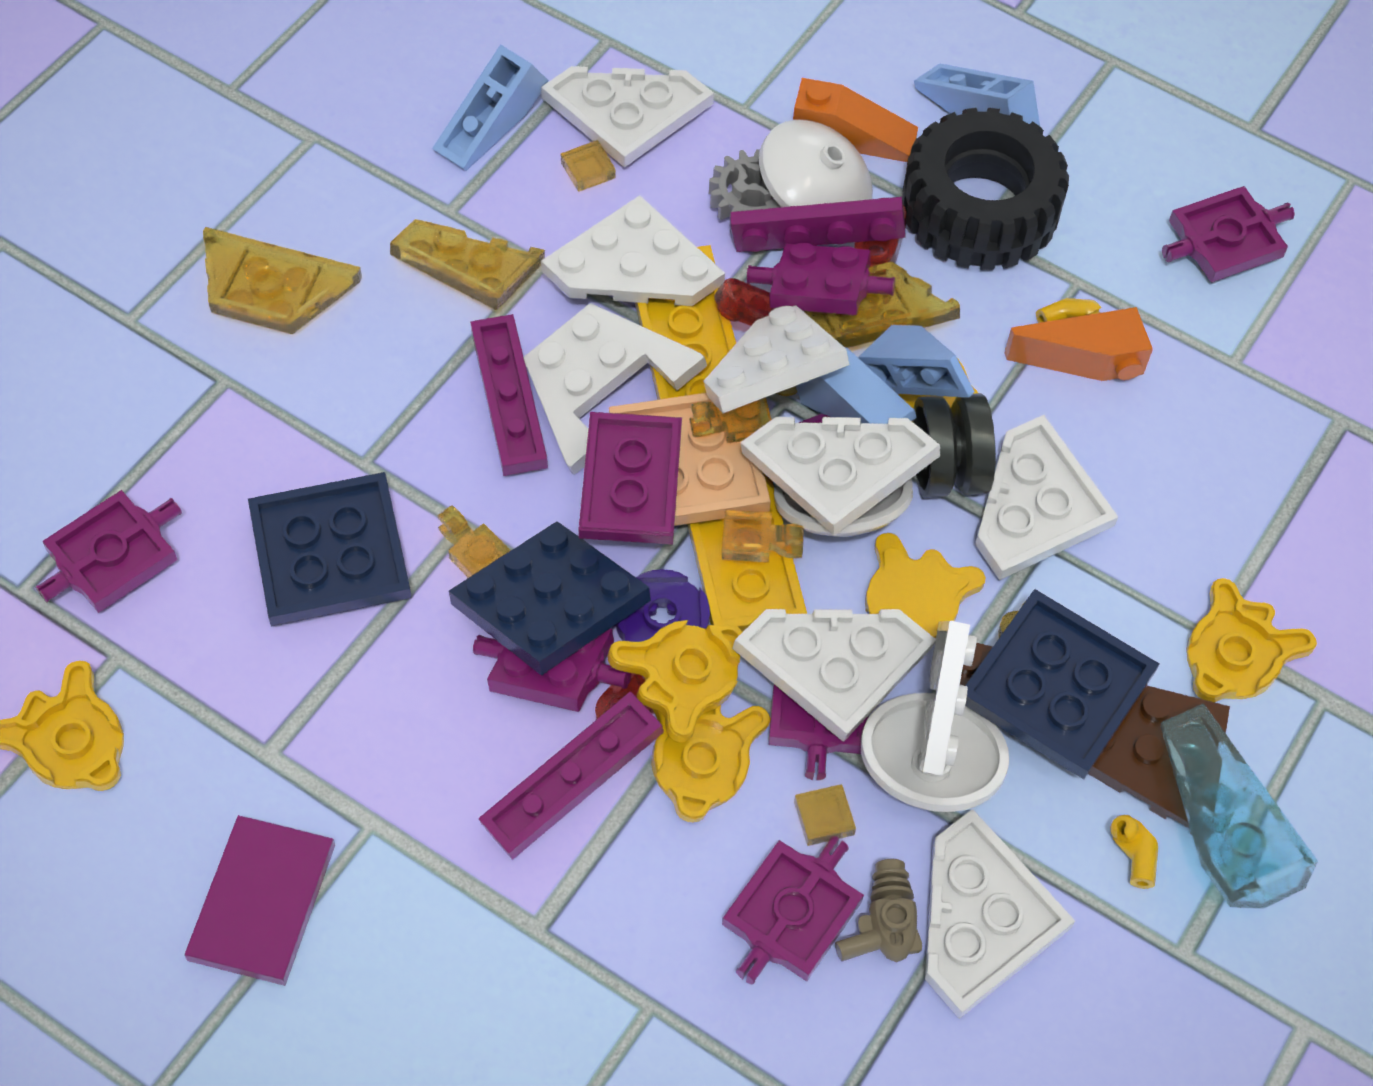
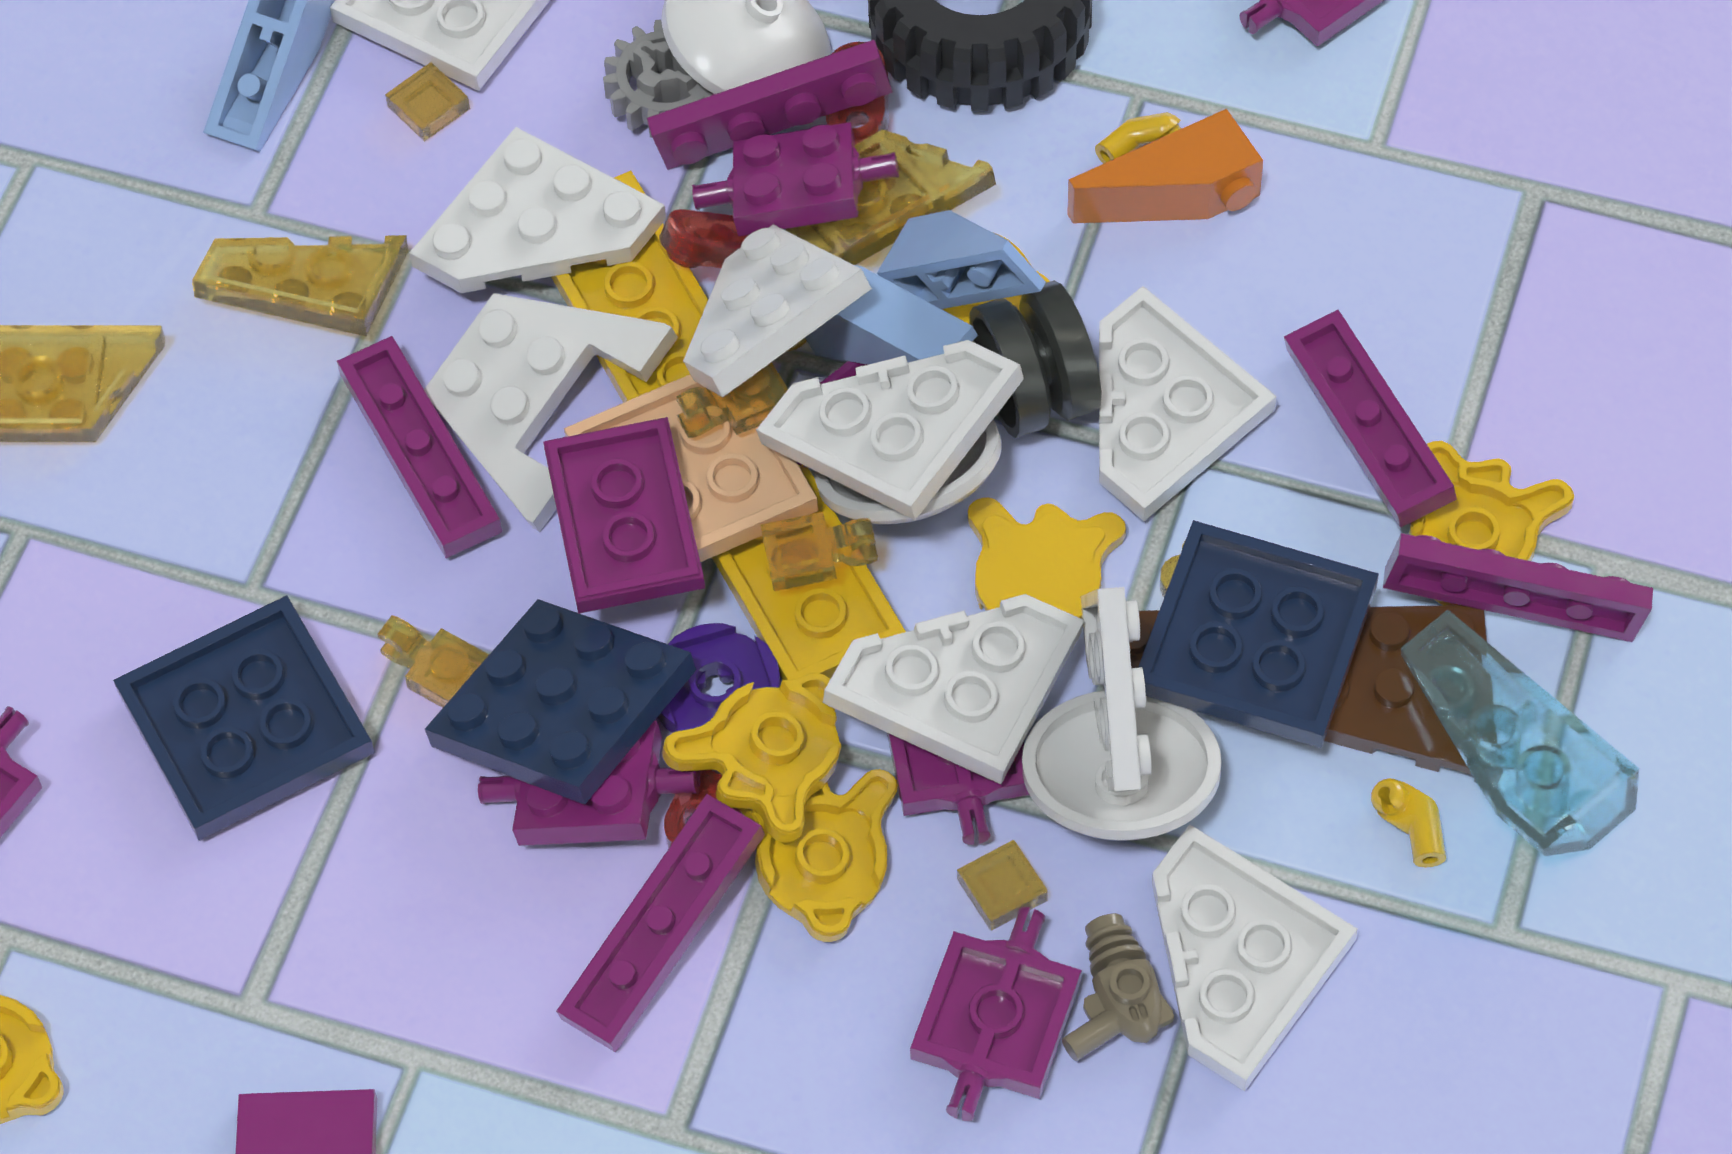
camera: 10 degrees left, 0 degrees up
none -> magenta plate [1283,309,1457,528]
none -> magenta plate [1383,533,1653,642]

